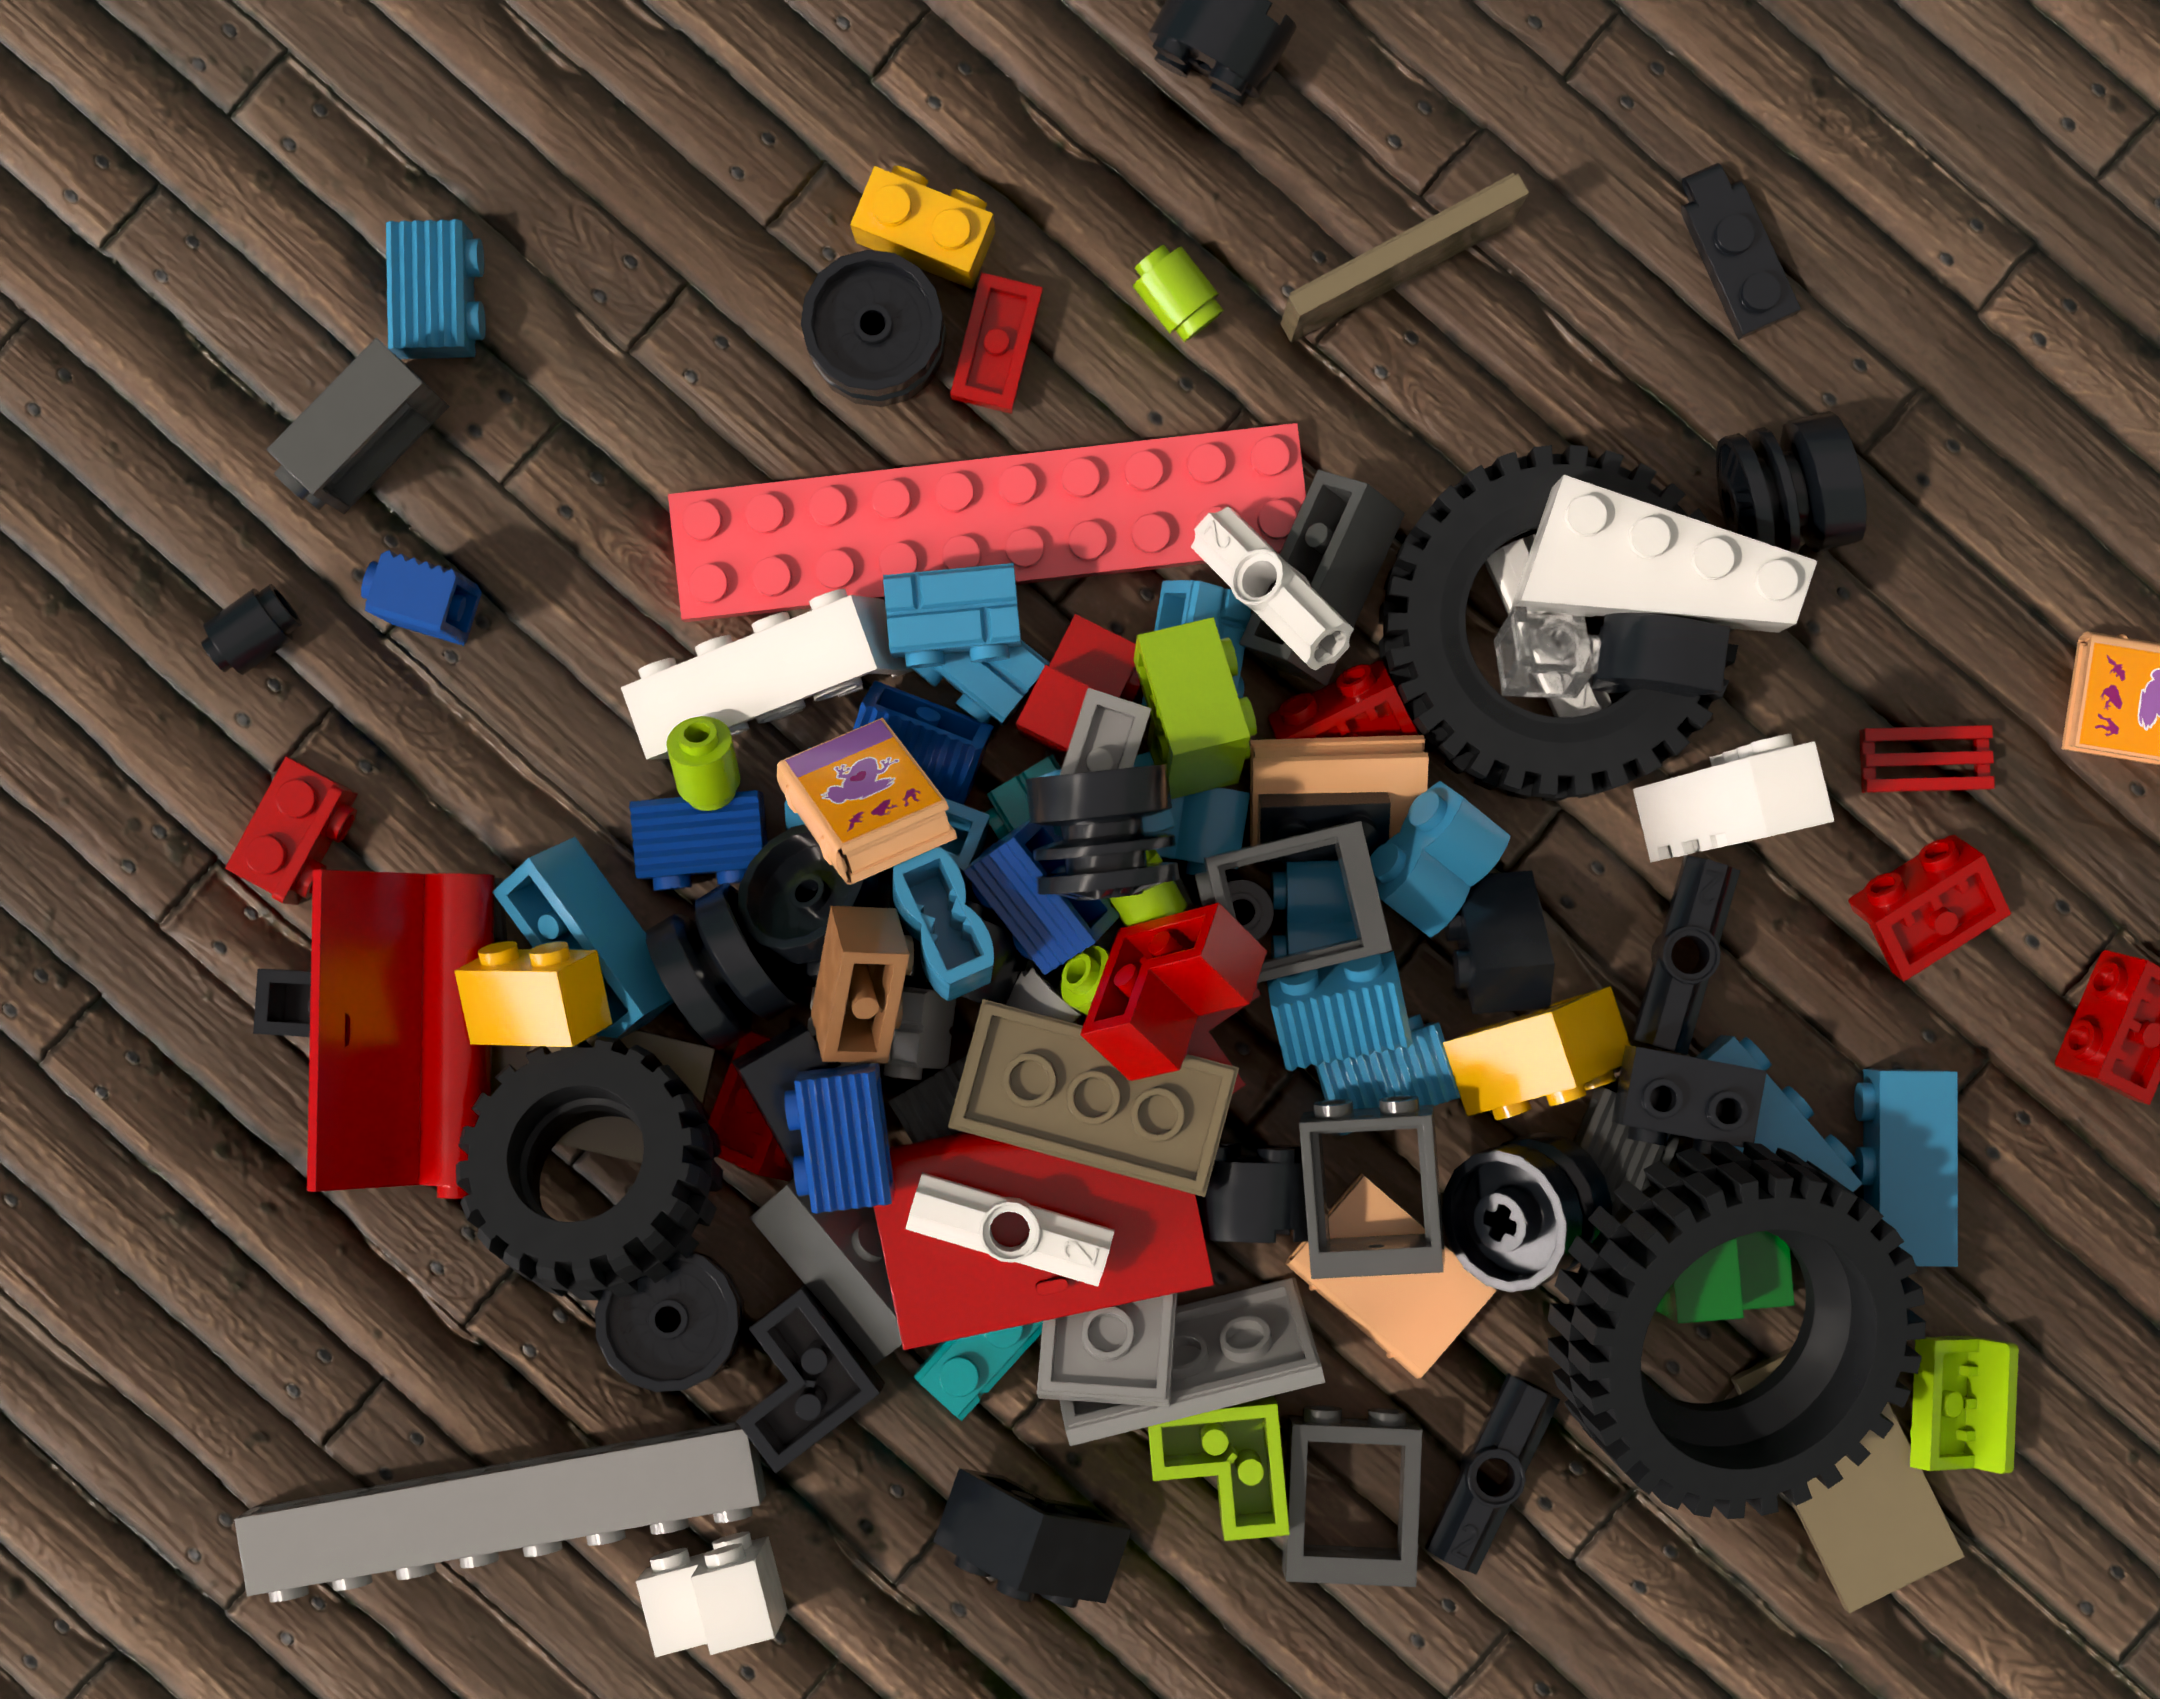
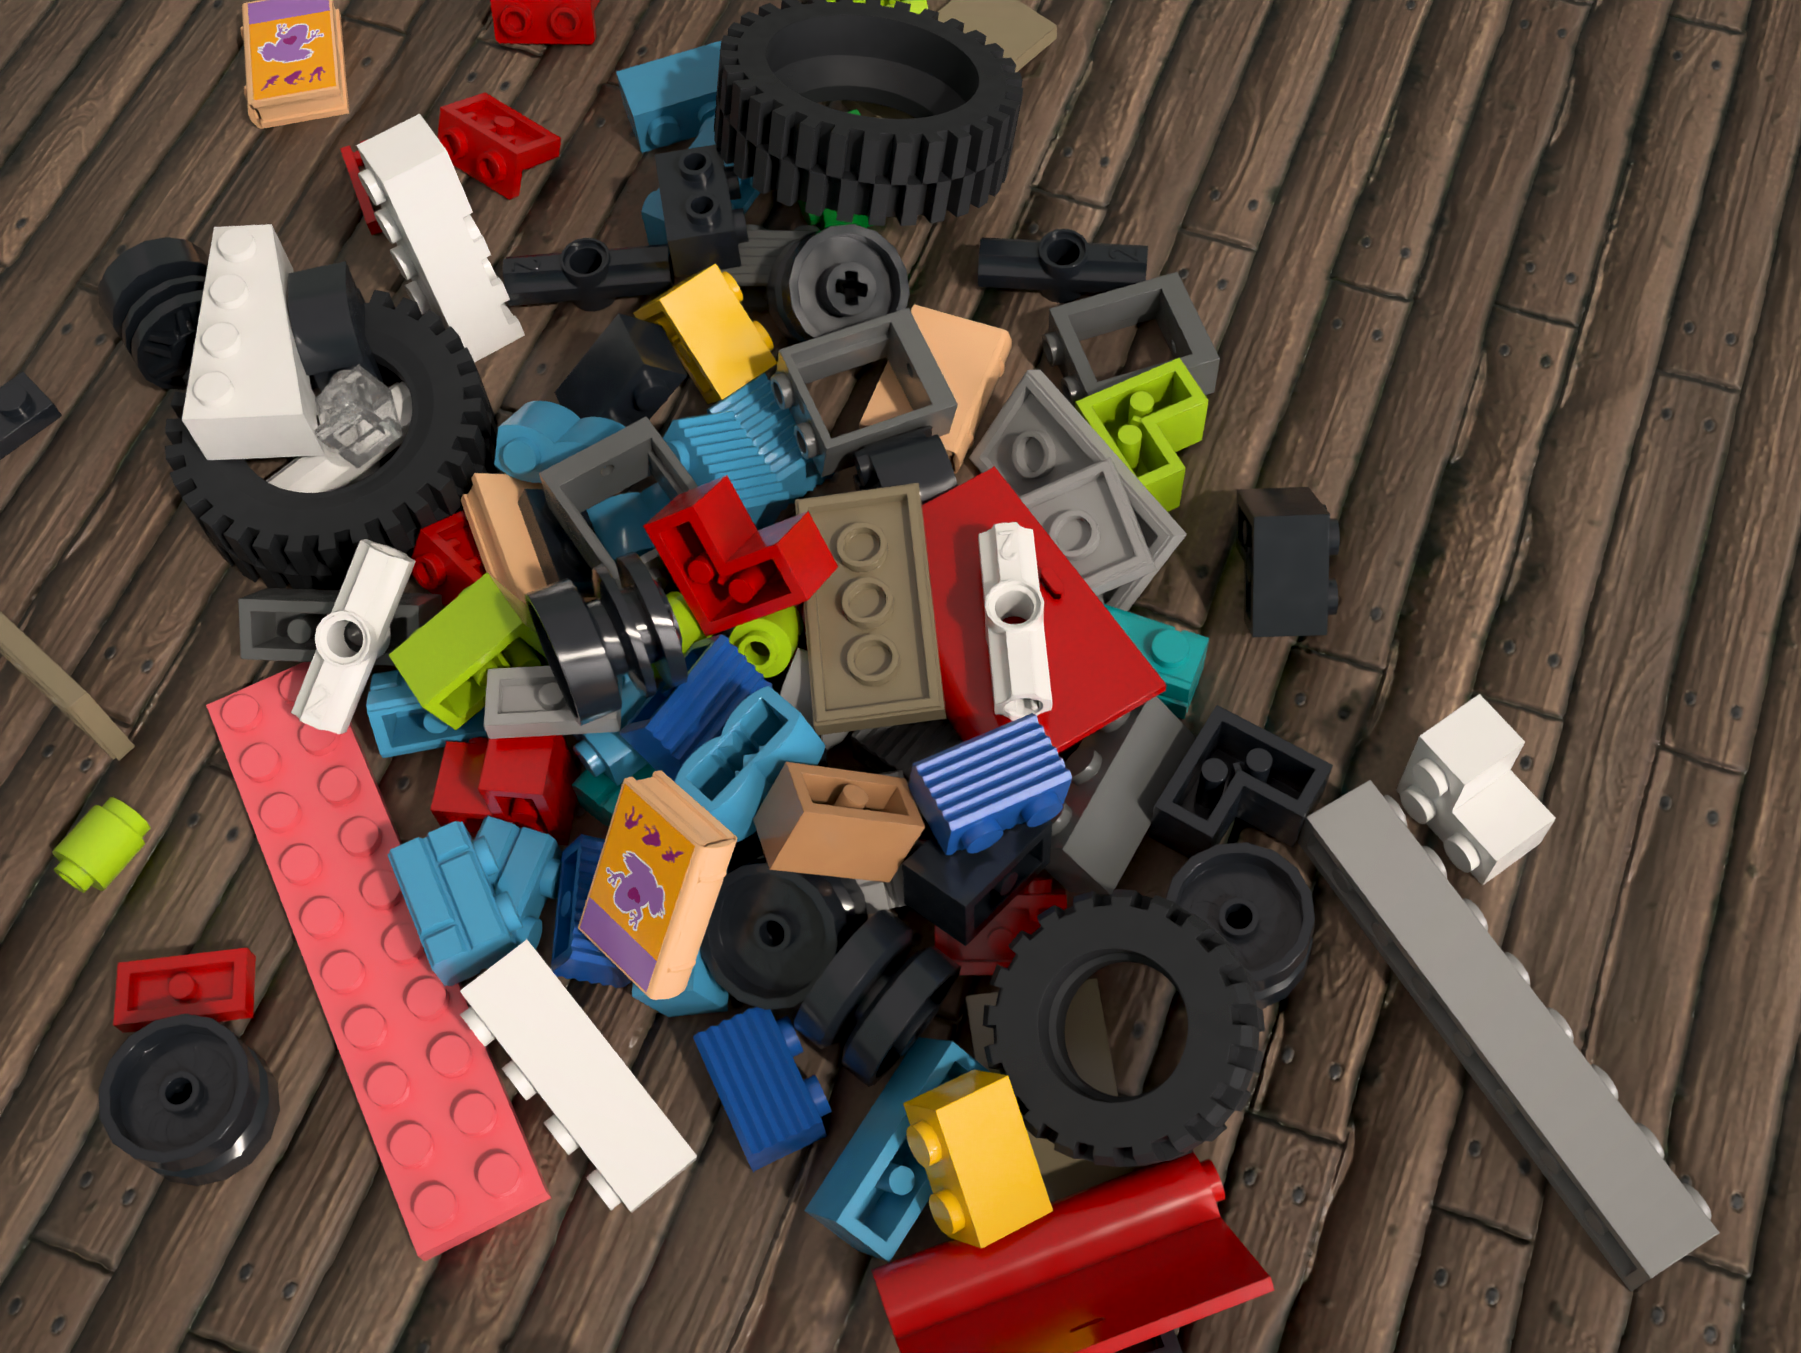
camera: 110 degrees left, 25 degrees down
lime brick [666,716,740,811] -> none
yellow brick [850,166,996,289] -> none

